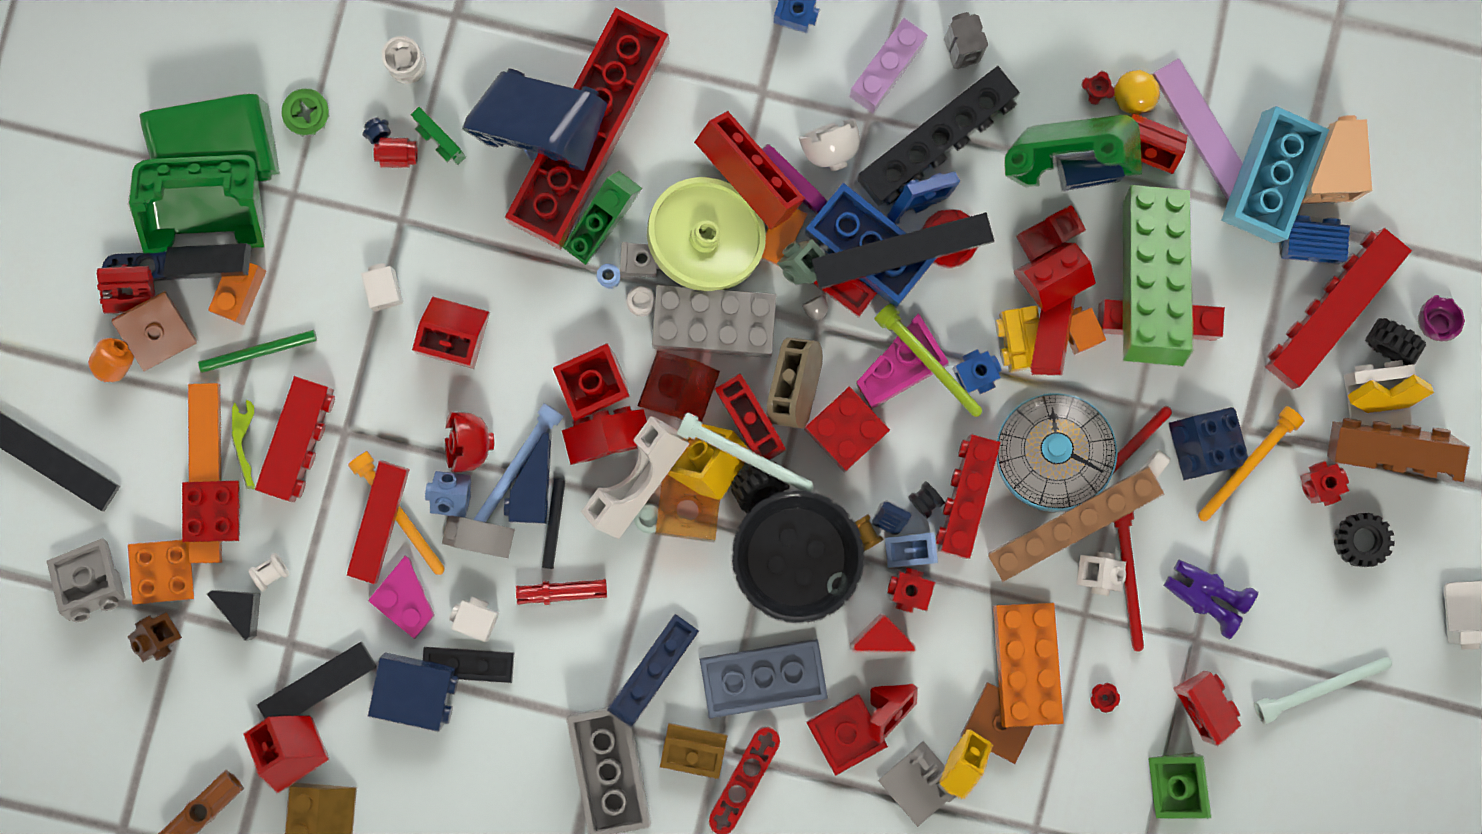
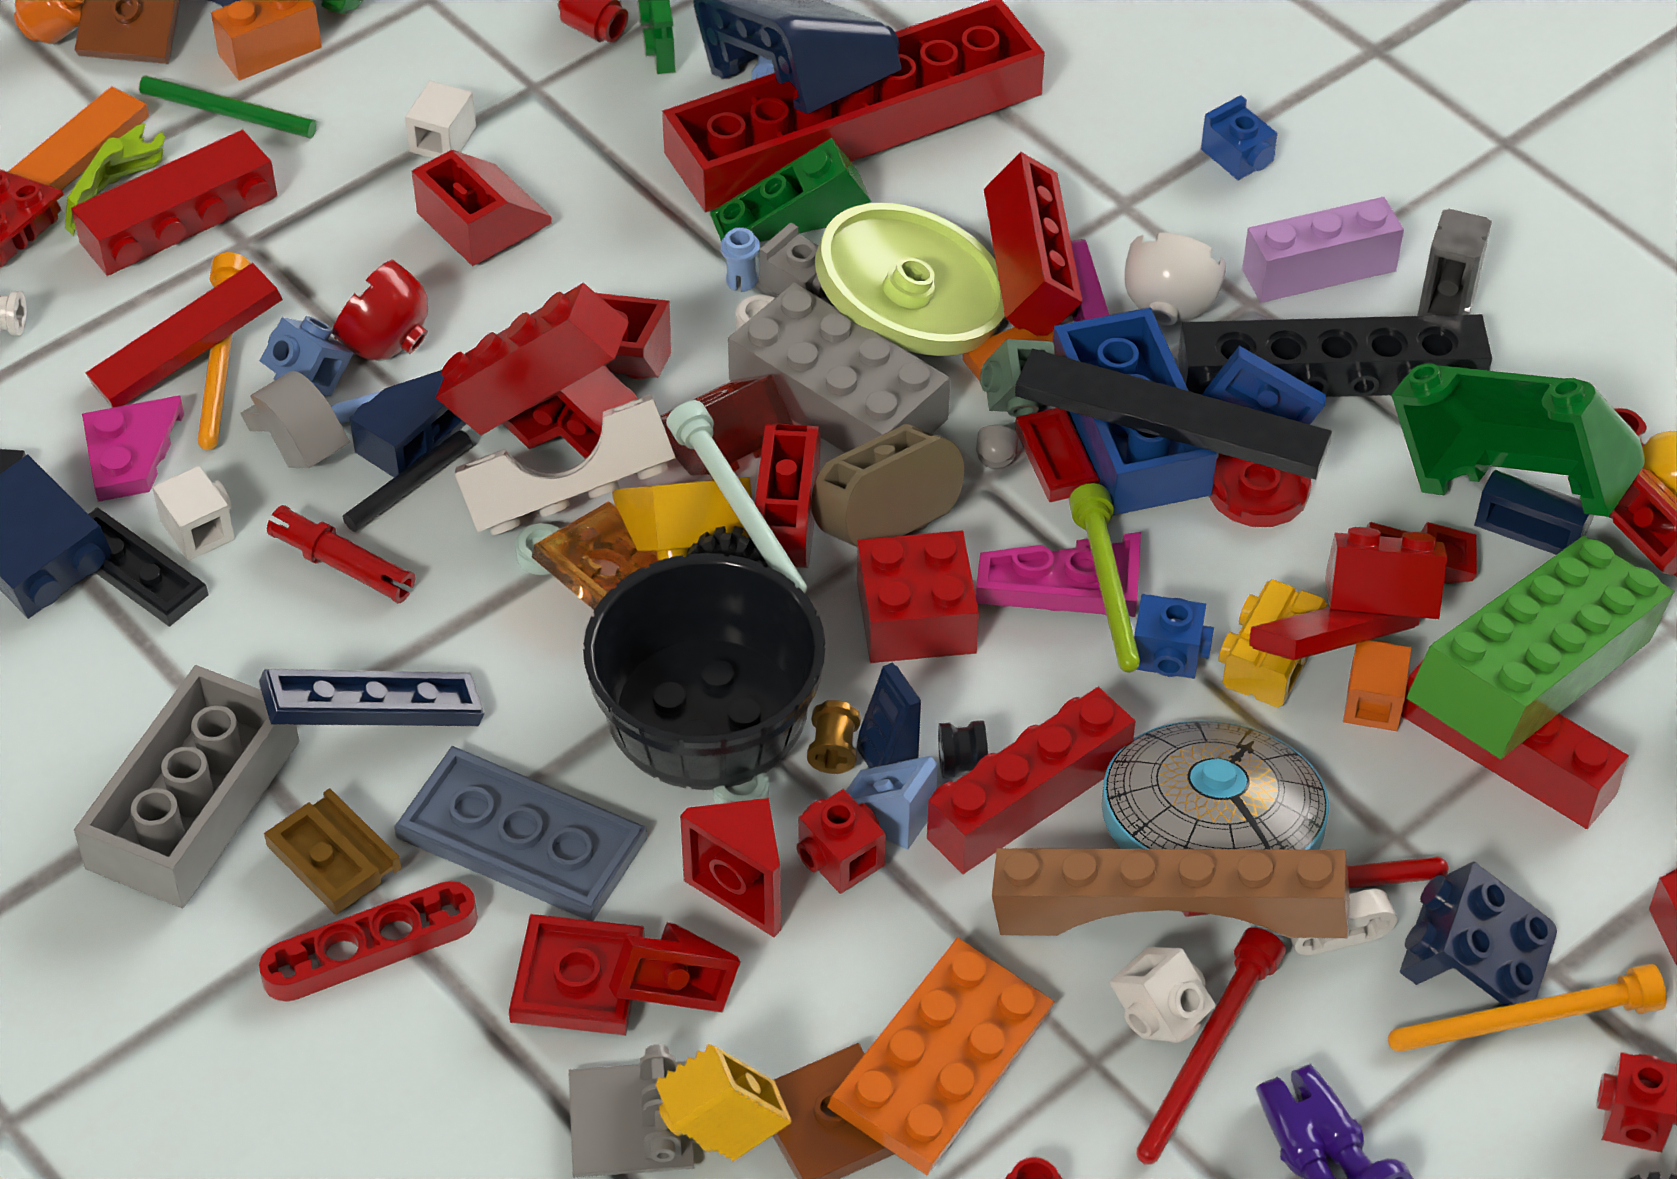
camera: 40 degrees right, 35 degrees down
none -> red brick [435,283,629,435]

